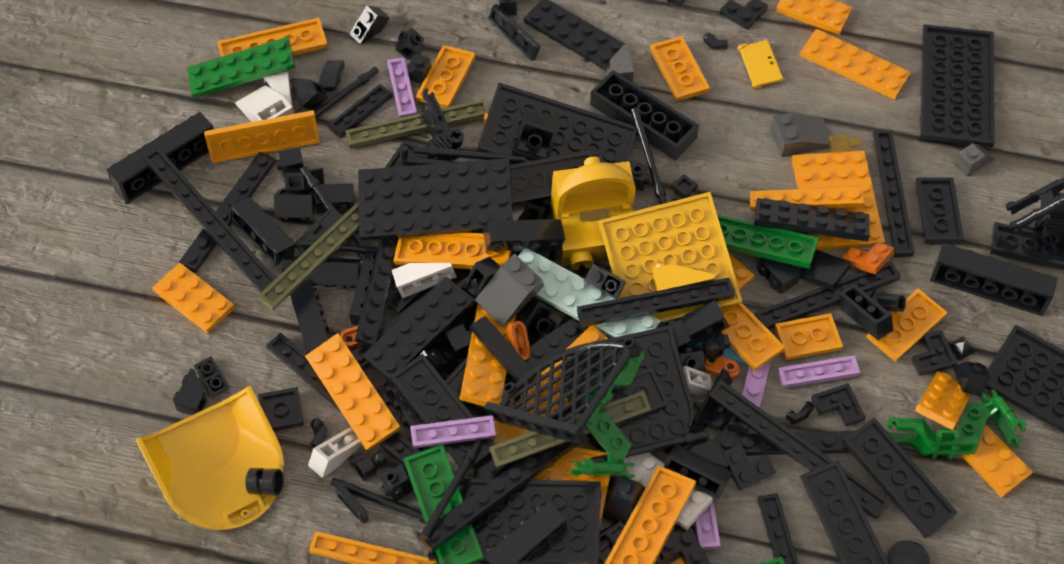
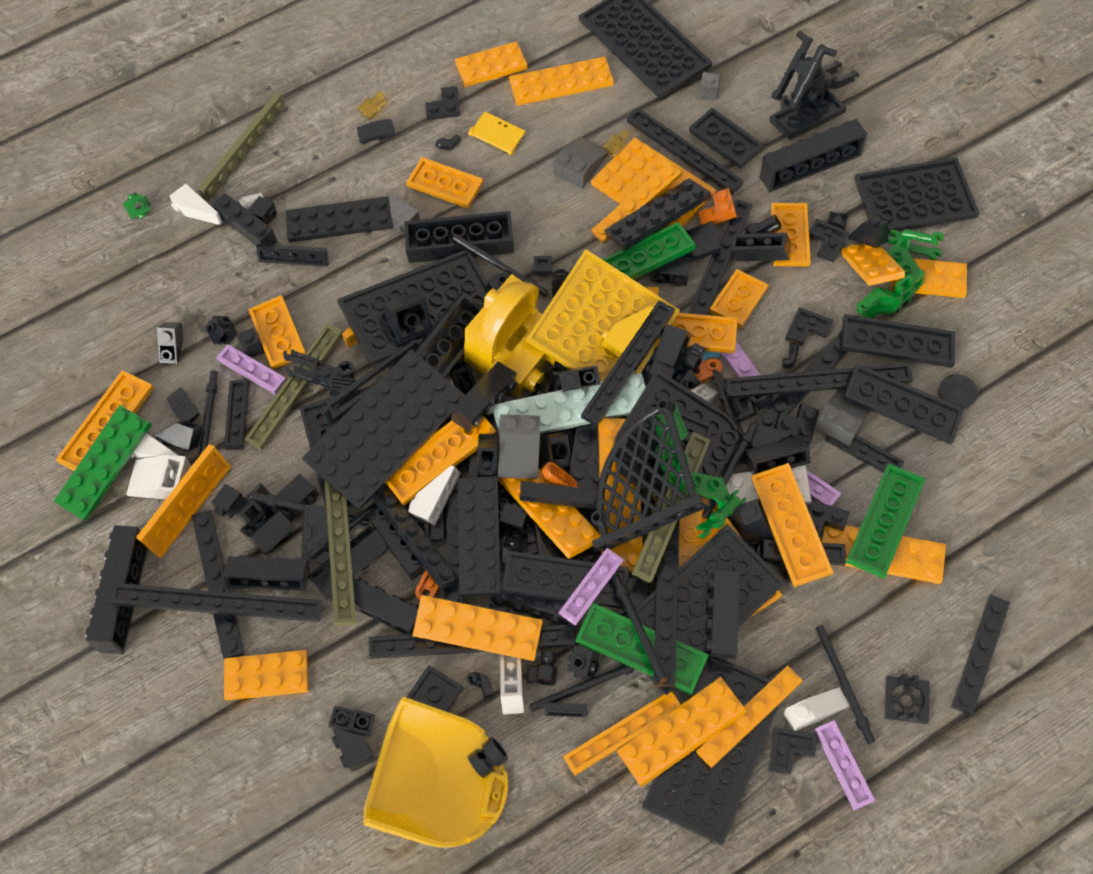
camera: 40 degrees left, 5 degrees up
lavender plate [777,355,860,389] -> none
none -> dark grey slope [815,389,870,446]

